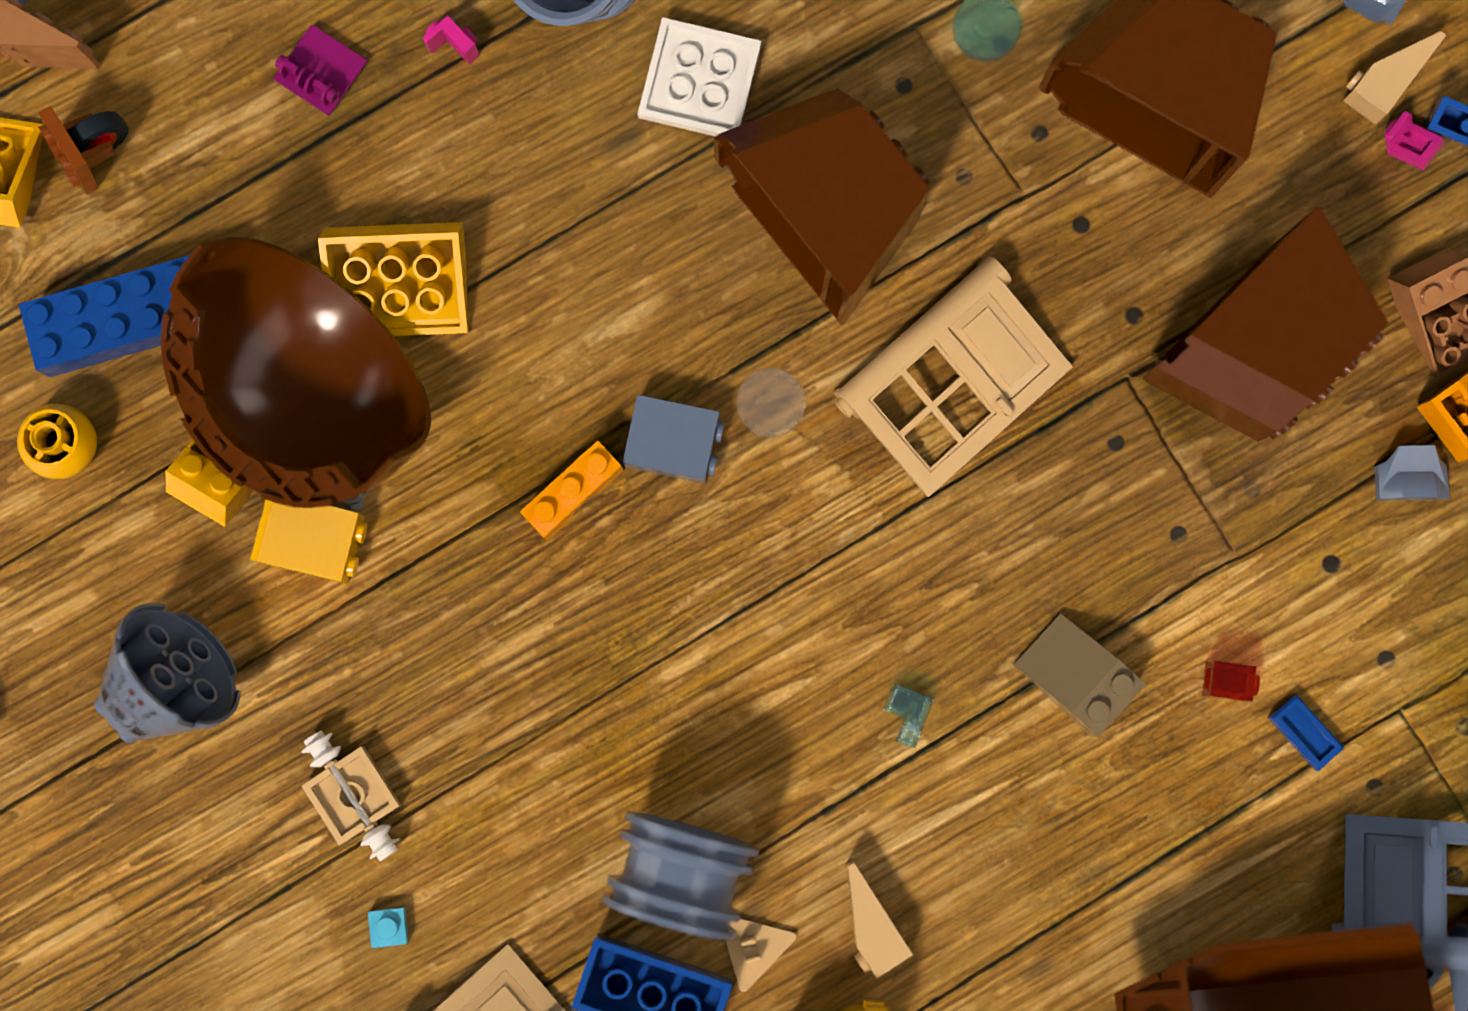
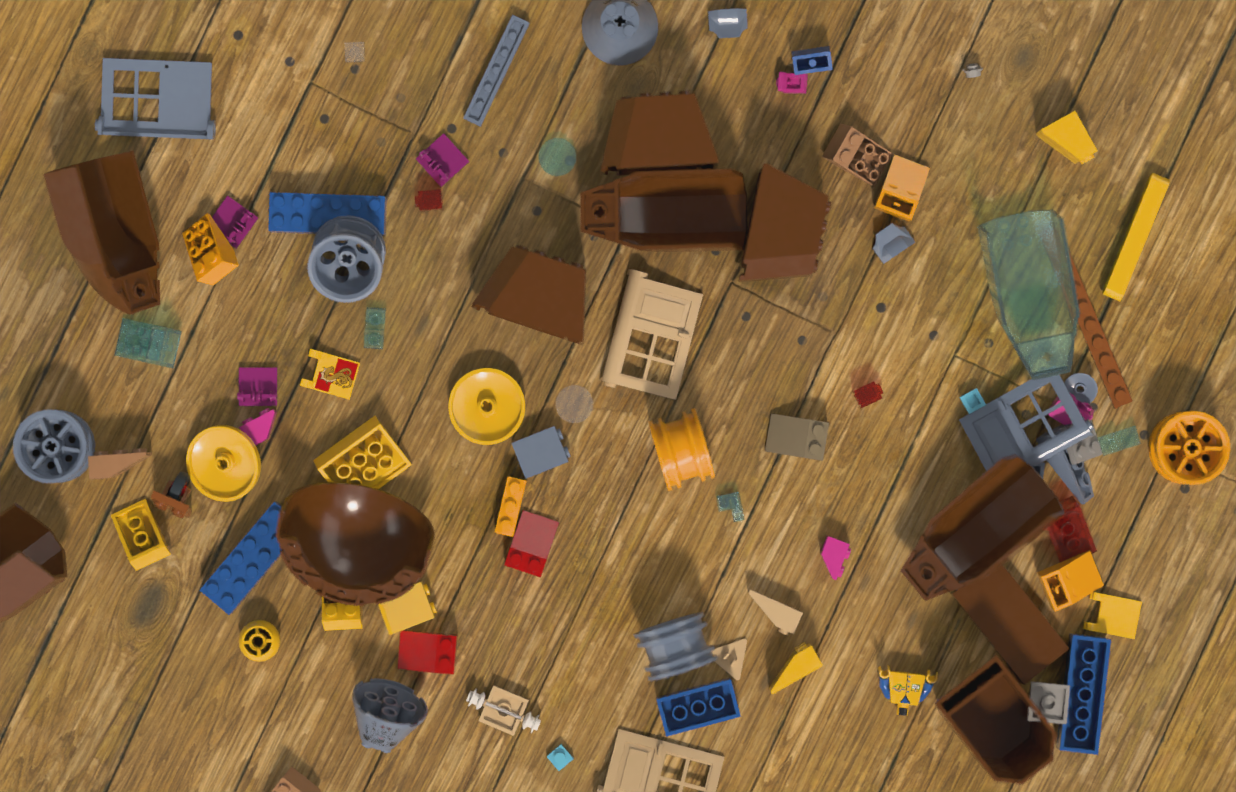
camera: 30 degrees left, 5 degrees up
dark pink bracket [423,15,480,64] -> none
white plate [638,17,762,136] -> none
blue tile [1268,694,1344,771] -> none
tan slope [1343,31,1446,125] -> none
none -> yellow dish [186,425,261,502]
none -> dark pink slope [239,408,277,445]
none -> flag [300,349,360,400]
none -> clear light blue slope [364,307,386,349]
none -> red slope [398,630,458,674]
none -> yellow dish [448,368,525,445]
none -> red slope [504,510,559,578]
none -> reddish brown windscreen [580,169,747,252]
none -> light orange wheel [648,408,715,492]
none -> dark pink slope [820,536,851,580]
none -> medium azure plate [959,388,986,414]

